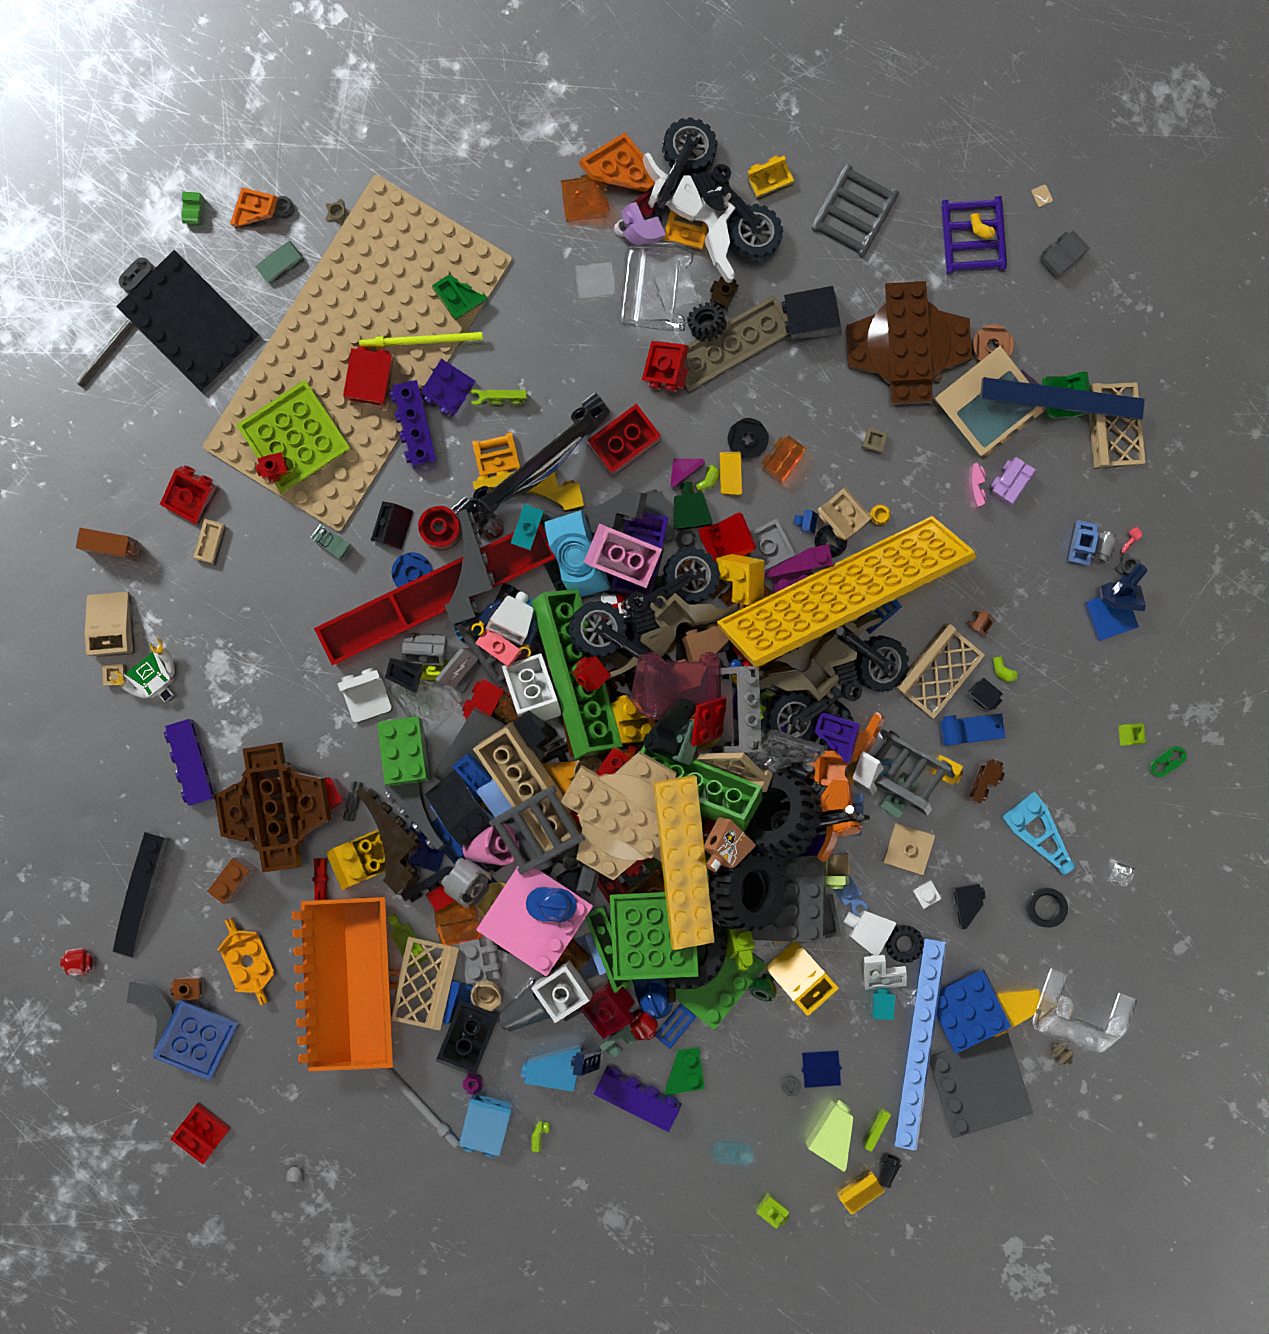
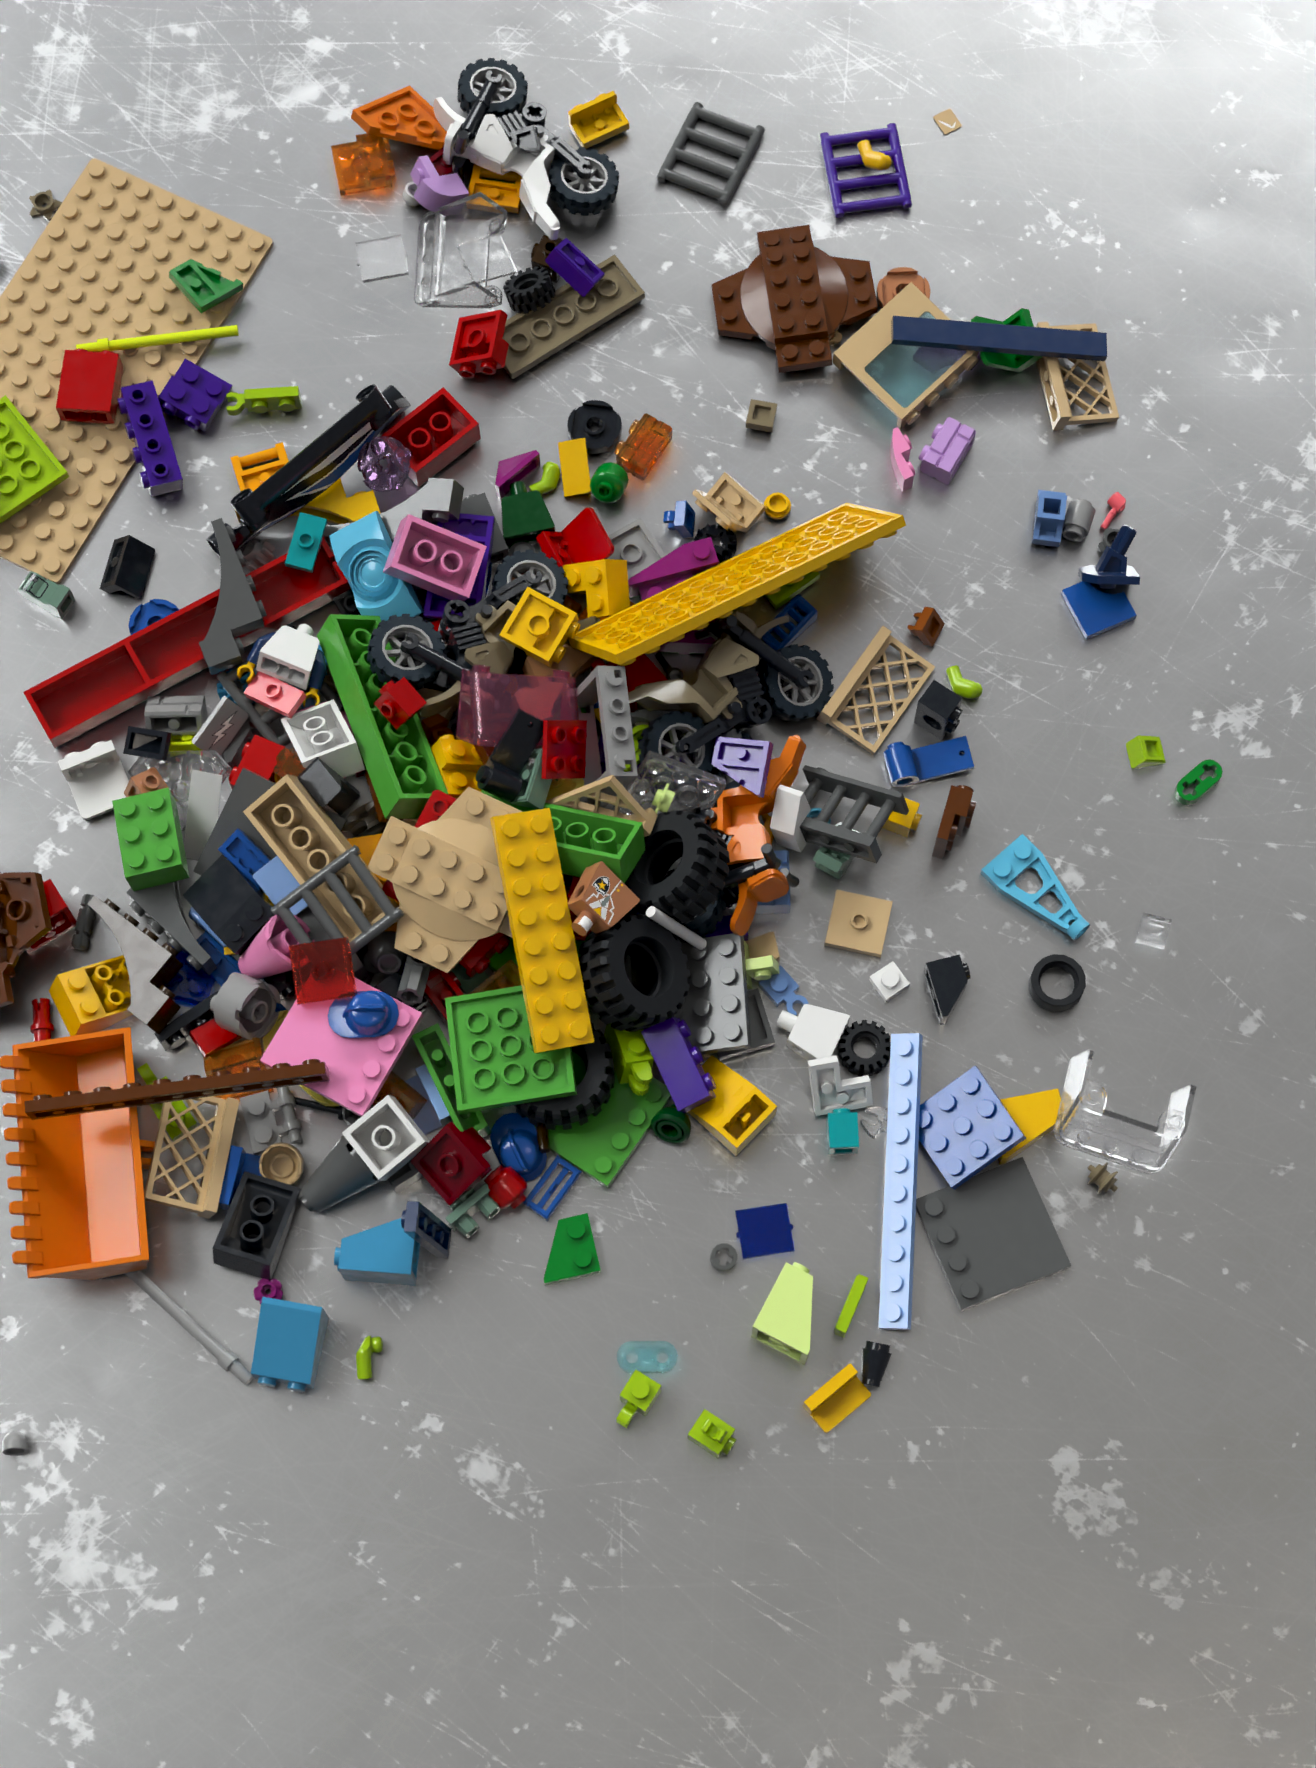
camera: 10 degrees left, 15 degrees down
red brick [418,506,461,550] -> none
dark purple brick [593,1066,682,1132] -> none
black slope [781,286,842,339] -> none
dark grey brick [1041,230,1090,278] -> none
none -> reddish brown plate [25,1059,330,1120]
none -> nougat bracket [124,767,169,797]
none -> white sticker [184,769,222,860]
none -> clear red plate [289,937,357,1005]
none -> clear purple plate [357,436,411,492]
none -> yellow plate [499,587,580,668]
none -> dark purple slope [545,238,605,297]
none -> green head [590,462,629,503]
none -> lime brick [616,1369,662,1428]
none -> dark purple brick [641,1016,716,1113]
none -> white bar [646,906,707,950]
none -> yellowish green plate [652,783,675,814]

